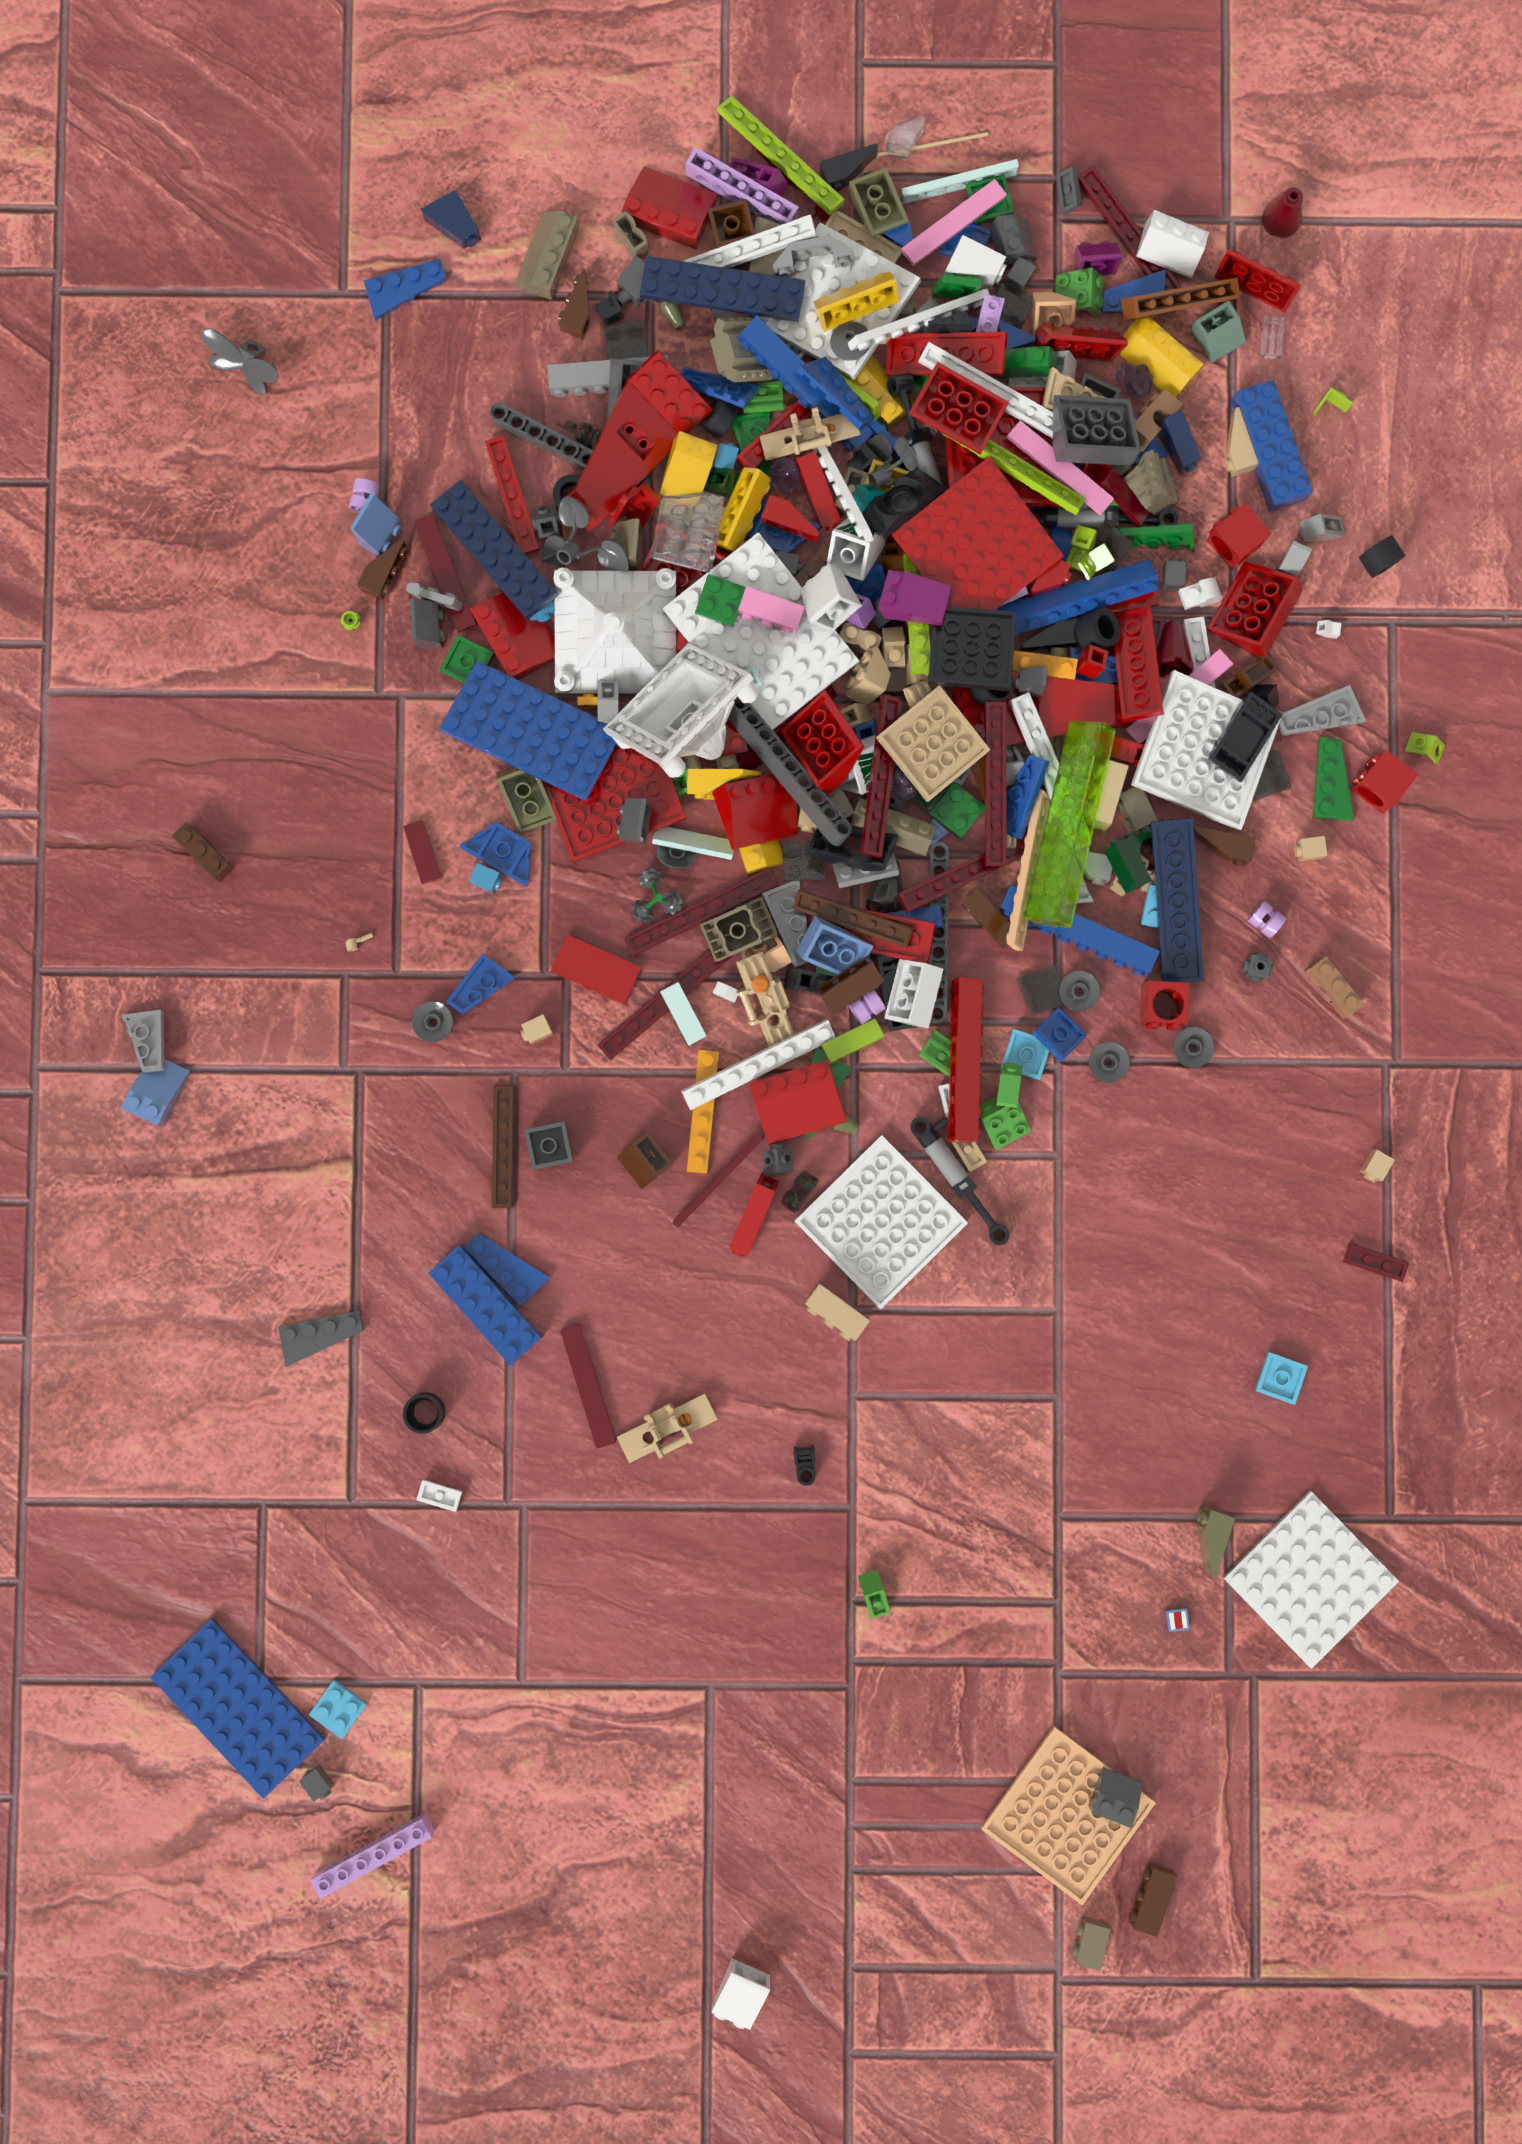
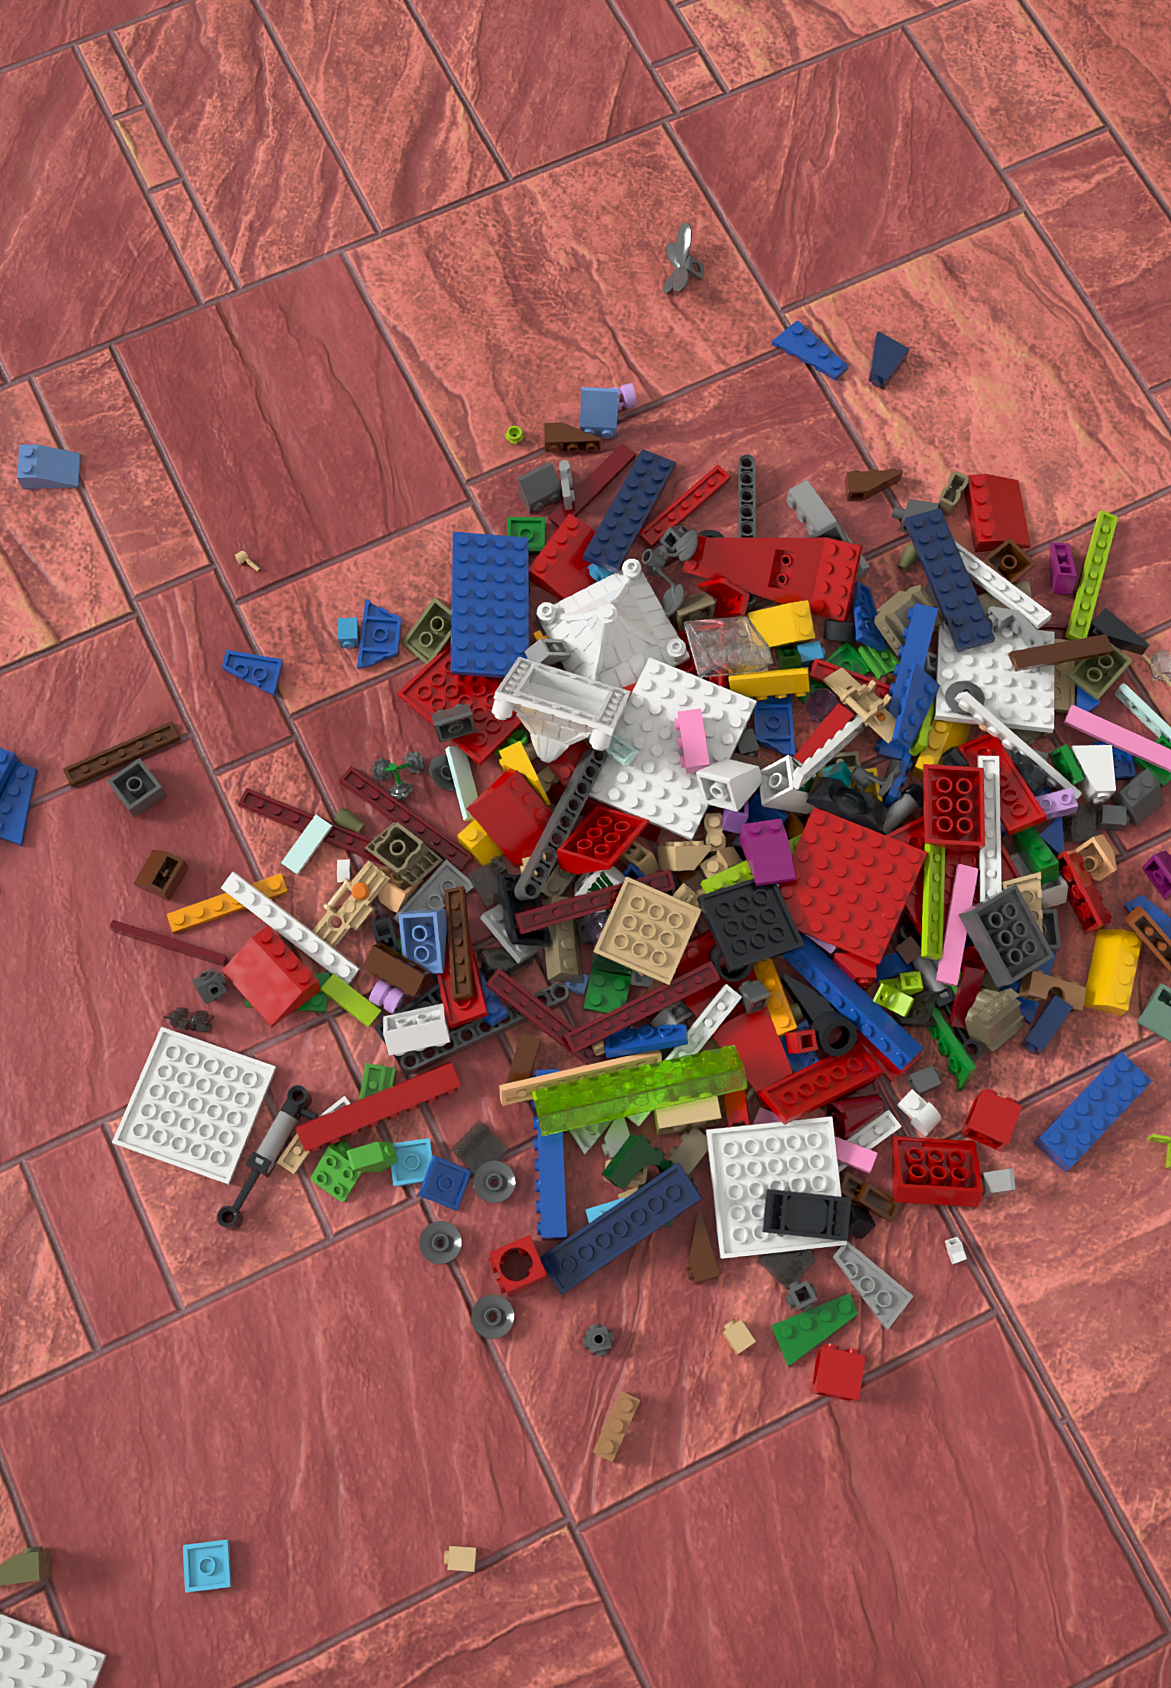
camera: 65 degrees right, 15 degrees down
light grey wing [122,1010,165,1073] -> none
reddish brown brick [172,822,234,882] -> none
dark red tile [403,820,441,884] -> none
dark grey dish [412,1001,453,1042] -> none
dark tan slope [514,210,580,300] -> none
tan brick [520,1014,553,1045] -> none
red tile [551,934,642,1005] -> none
clear smoke hinge [556,421,602,450] -> none
black panel [595,290,623,327] -> none
clear smoke hinge [603,319,648,360] -> none
lavender brick [685,147,799,225] -> none
green plate [695,574,746,627] -> none
red slope [729,1174,780,1257] -> none
red slope [761,495,820,543] -> none
tan brick [804,1283,870,1341] -> none
yellow slope [813,271,900,332] -> none
olive cone [831,1114,860,1135] -> none
black panel [846,443,878,472] -> none
bright green bracket [1055,267,1104,317] -> none
hair [1115,362,1153,398] -> none
tan slope [1224,407,1259,477] -> none
lavender wheel [1247,900,1287,939] -> none
light grey slope [1300,513,1345,543] -> none
dark red tile [1343,1243,1409,1282] -> none
black piece [1359,535,1406,578] -> none
lime bracket [1405,732,1445,764] -> none
none -> olive cone [334,807,364,833]
none -> dark grey brick [785,1280,818,1313]
none -> reddish brown tile [895,936,921,964]
none -> reddish brown tile [1008,634,1114,672]

